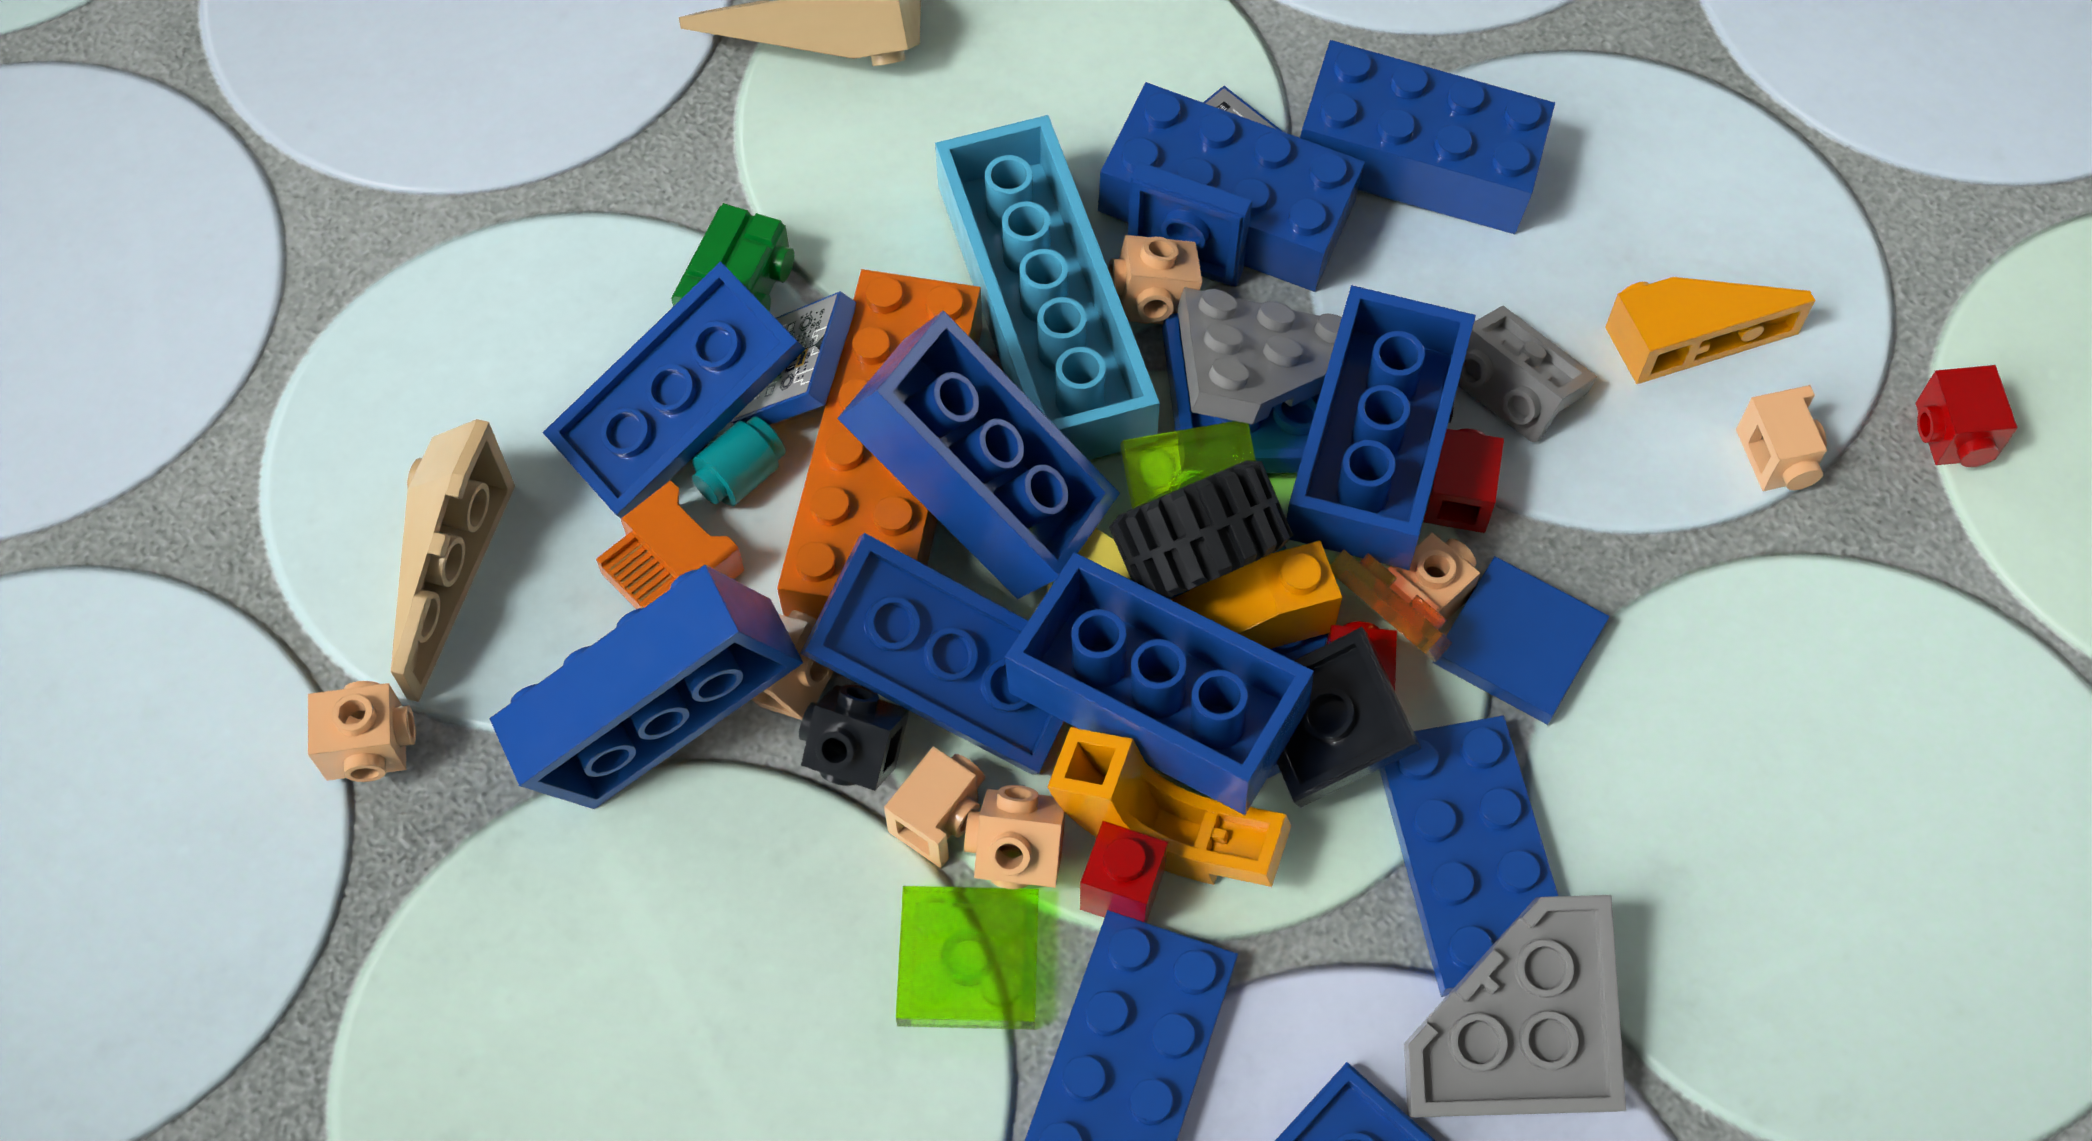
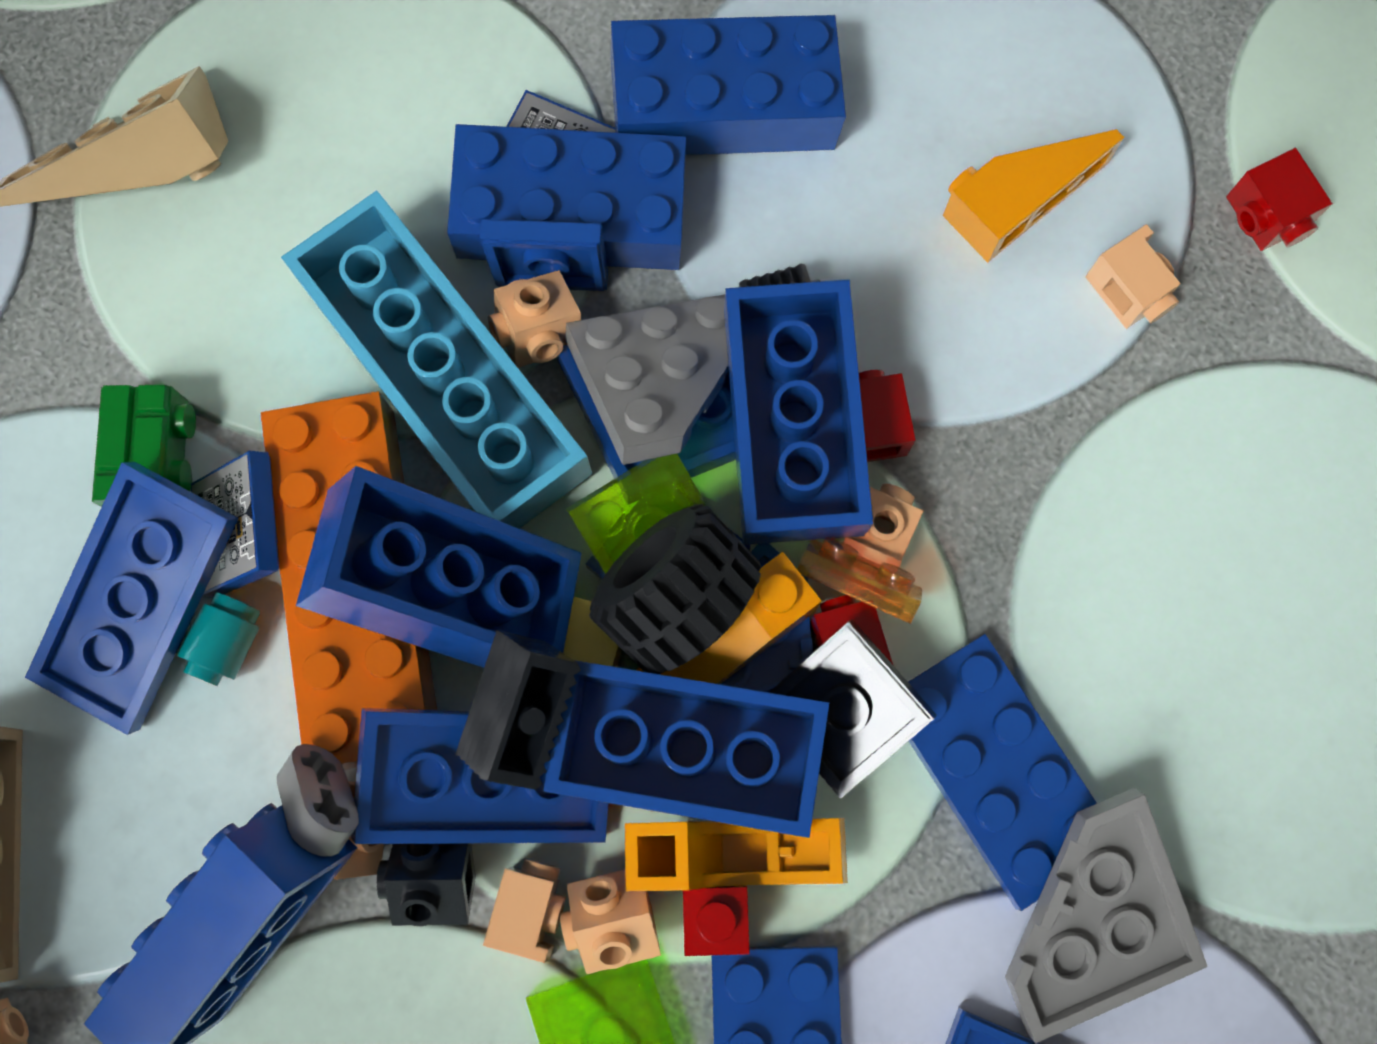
camera: 20 degrees left, 15 degrees up
orange piece [596,480,745,609] -> none
blue tile [1432,556,1610,725] -> none
light grey bracket [1458,306,1597,442] -> none
none -> light grey beam [277,744,359,856]
none -> black brick [456,630,581,790]

